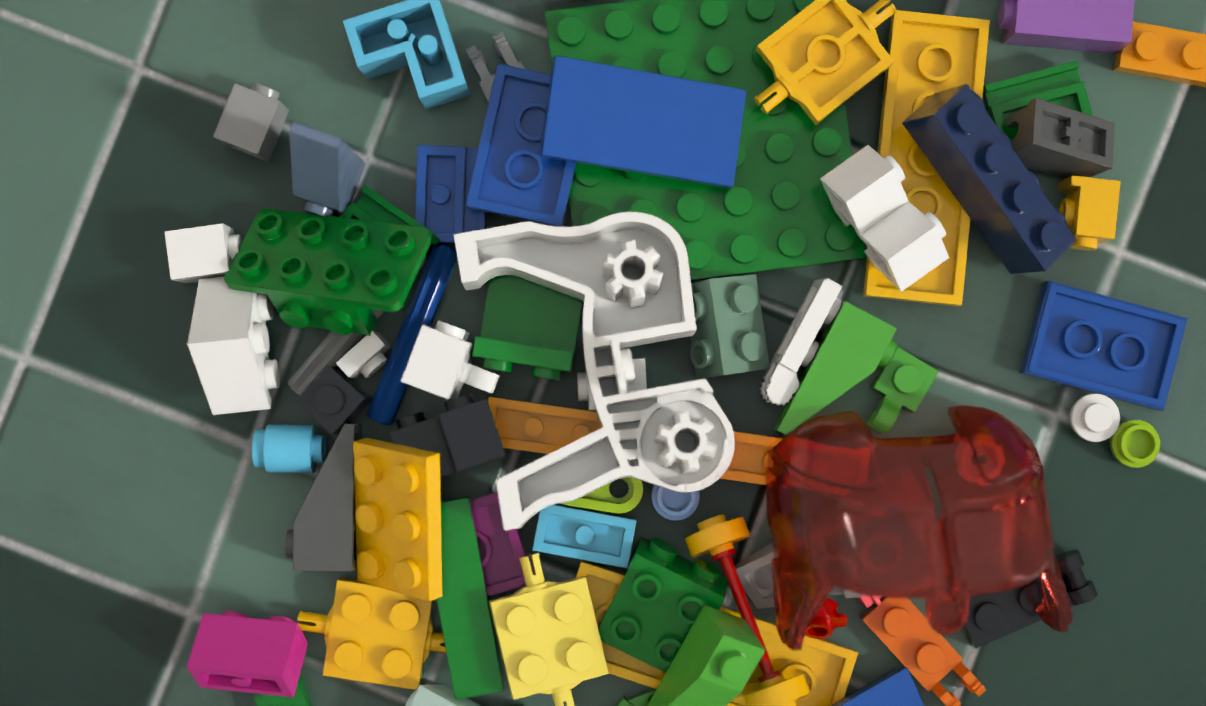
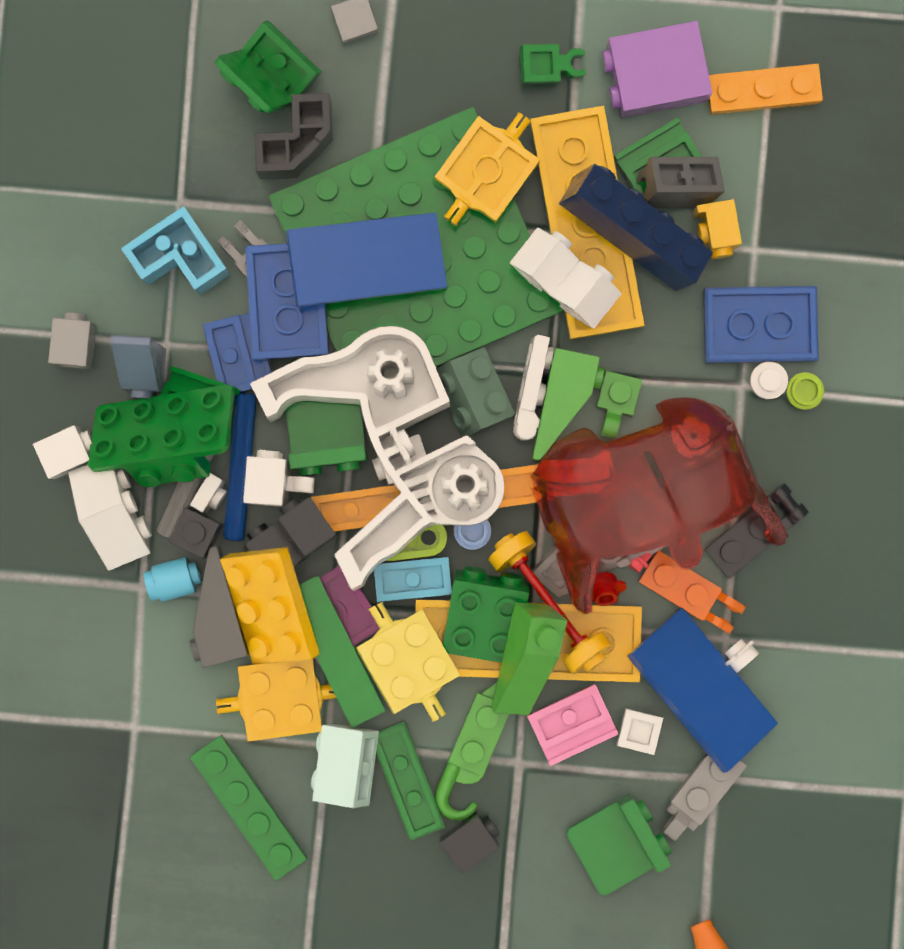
camera: 20 degrees left, 0 degrees up
dark pink brick [186,611,308,698] -> none

